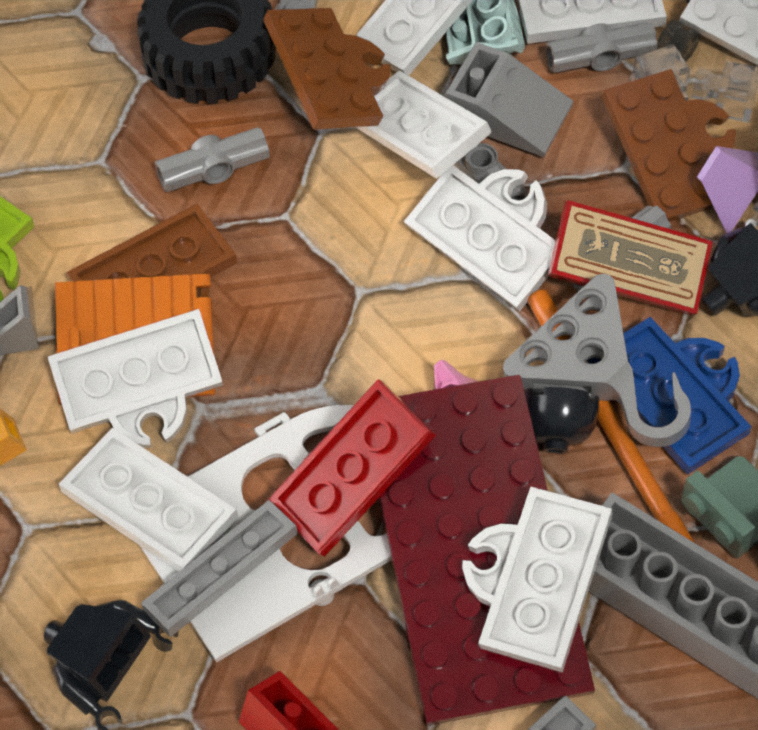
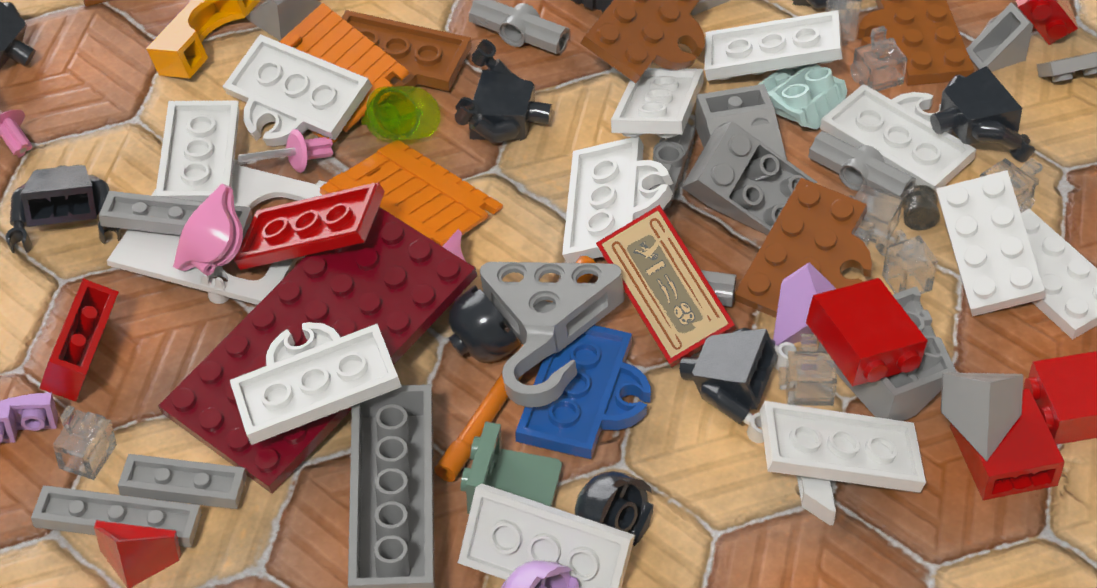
camera: 50 degrees right, 10 degrees down
none -> bright pink hat [173,184,243,276]
none -> bright pink piece [238,129,333,173]
none -> orange door [320,139,503,246]
none -> clear neon green piece [361,86,440,141]
none -> black torso [455,39,553,144]
none -> light grey slope [682,121,817,235]

